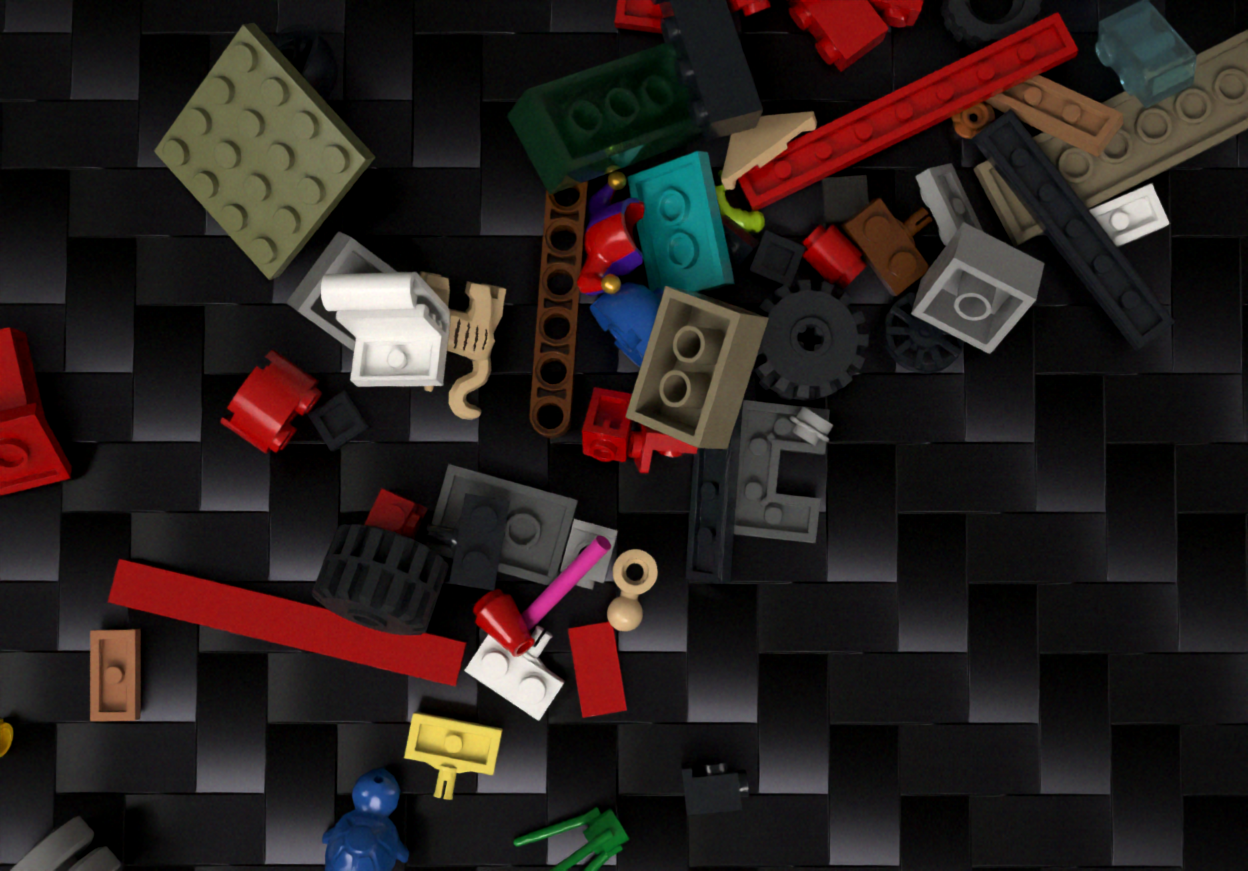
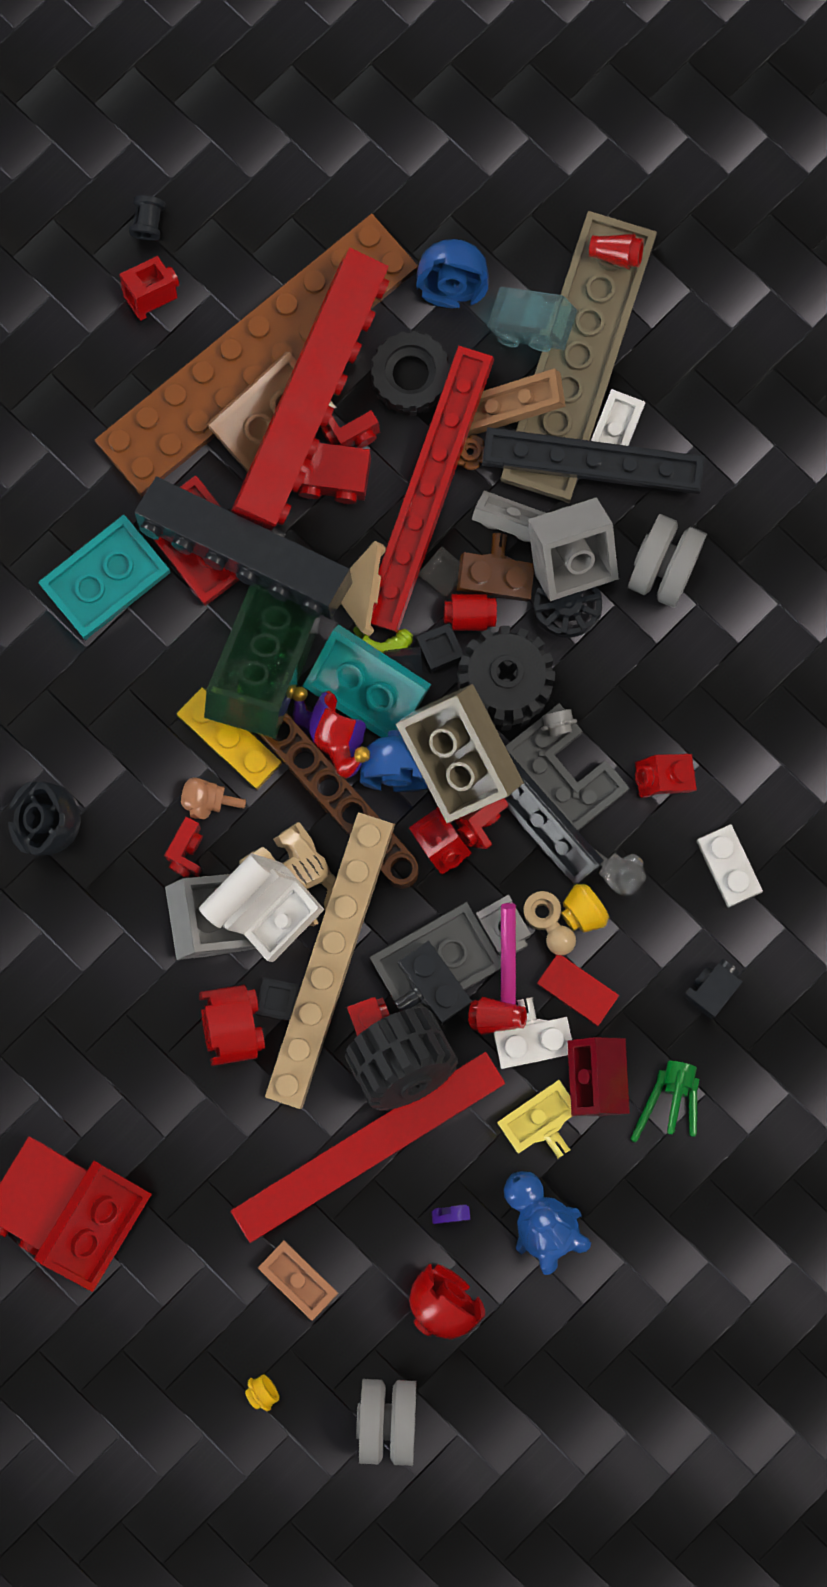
camera: 45 degrees left, 5 degrees down
olive plate [154,23,375,280] -> none
none -> red bracket [164,817,203,878]
none -> yellow plate [177,688,282,790]
none -> nougat piece [181,777,246,819]
none -> tan plate [265,812,395,1109]
none -> red cylinder [409,1264,485,1339]
none -> dark purple tile [431,1205,470,1224]
none -> yellow cone [561,884,609,933]
none -> dark red brick [568,1037,630,1116]
none -> clear piece [593,848,646,897]
none -> light grey wheel [628,514,707,608]
none -> red bracket [635,754,697,798]
none -> white plate [697,824,763,908]

